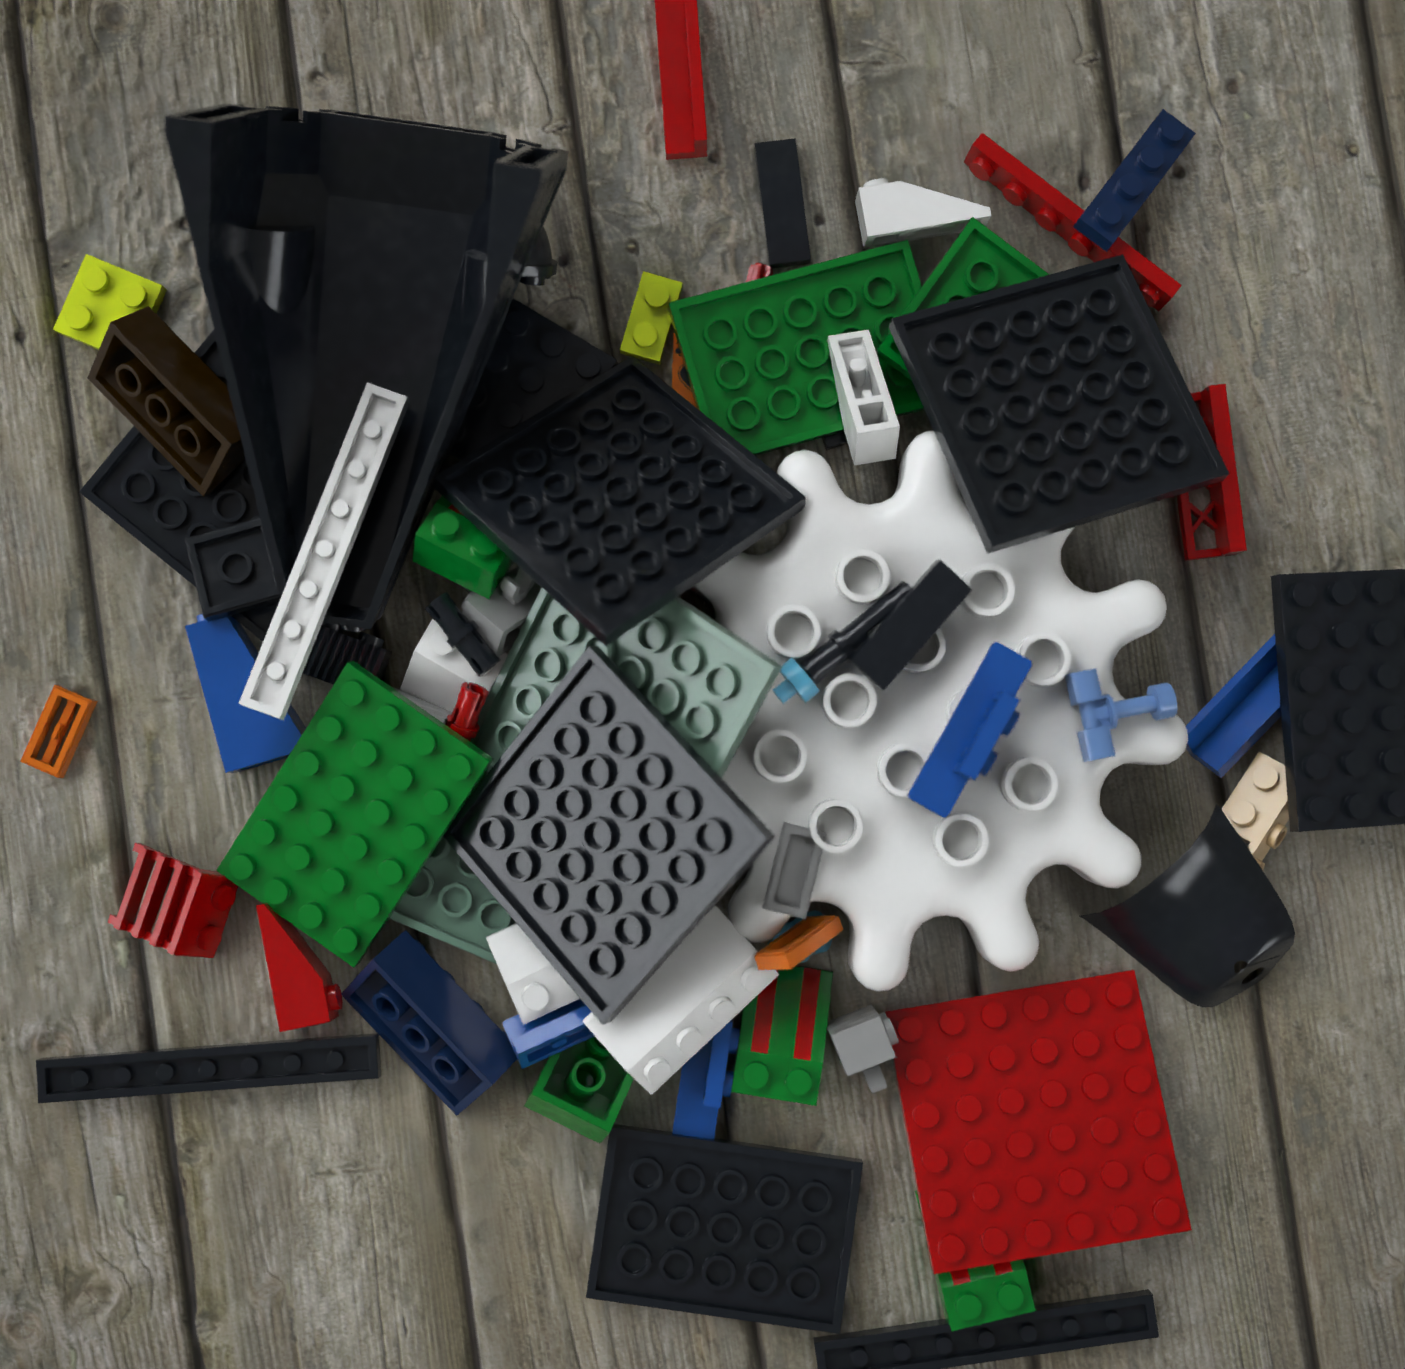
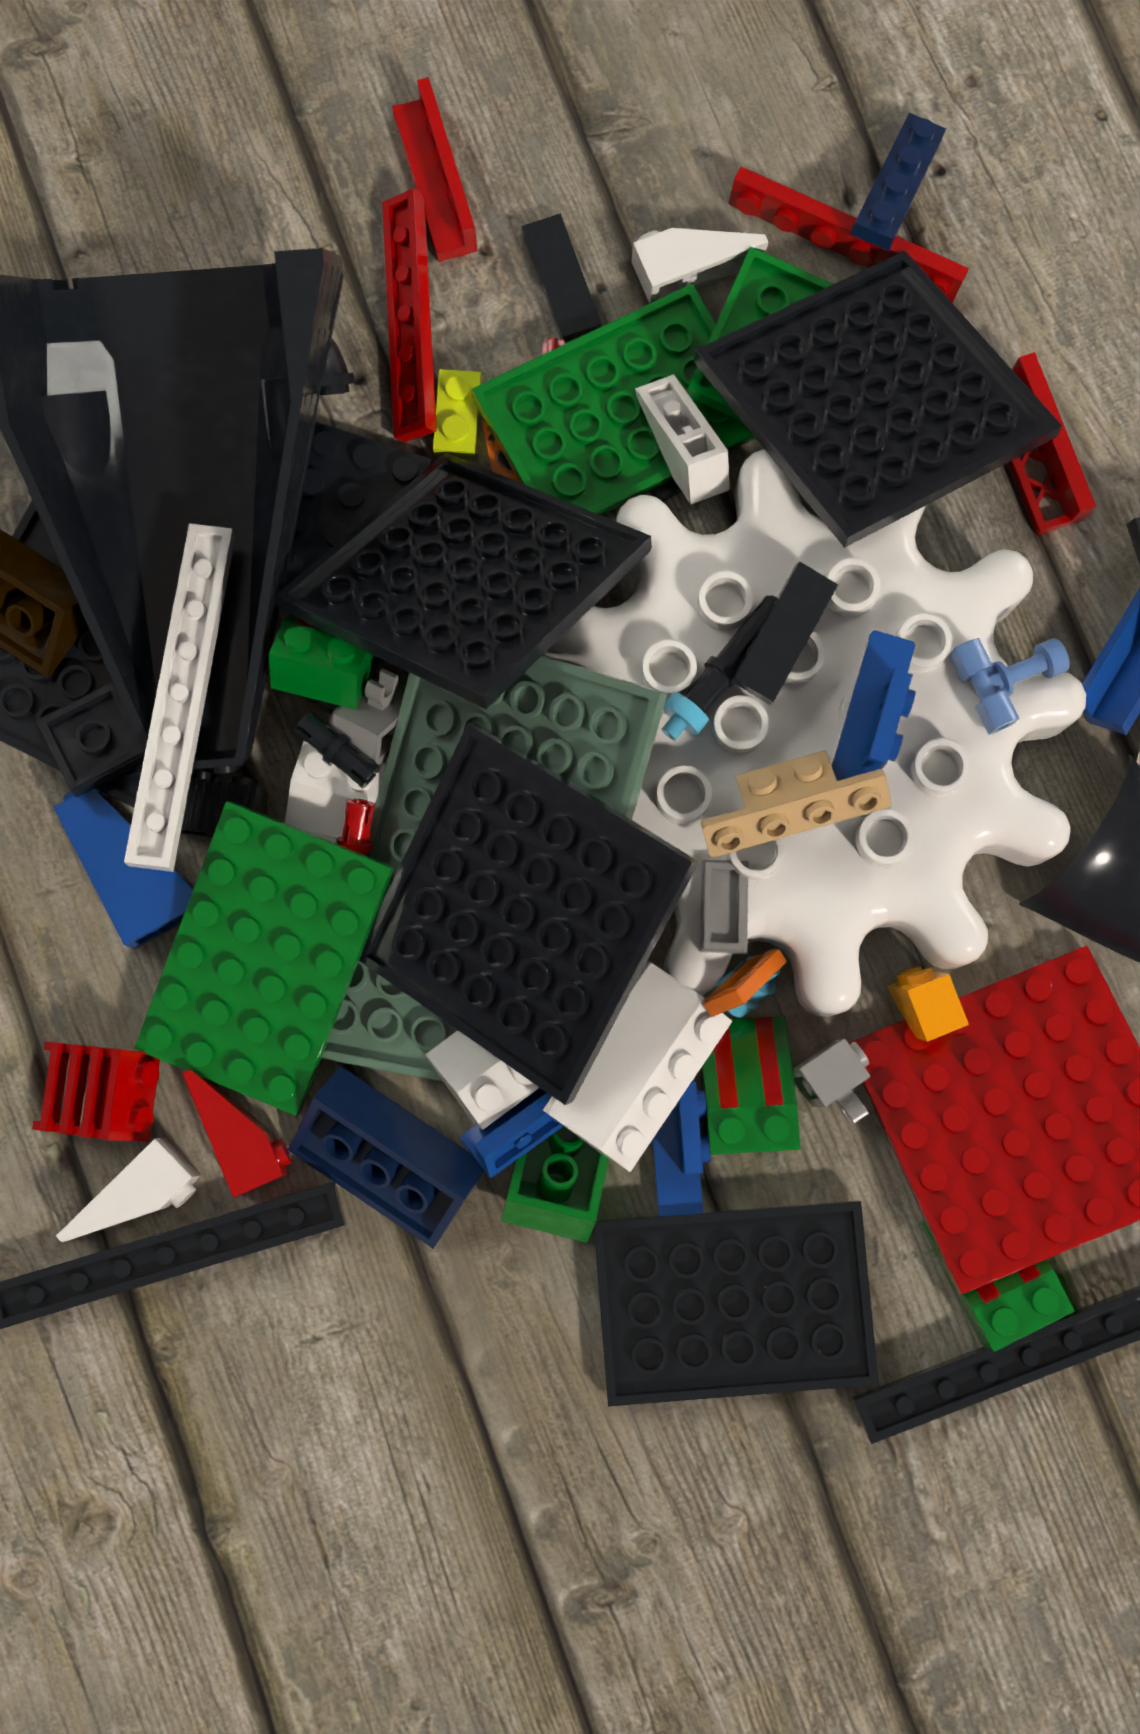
camera: 10 degrees left, 5 degrees down
none -> white slope [56,1138,201,1243]
none -> red plate [382,188,437,443]
none -> tan bracket [701,750,891,857]
none -> light orange slope [887,966,969,1041]

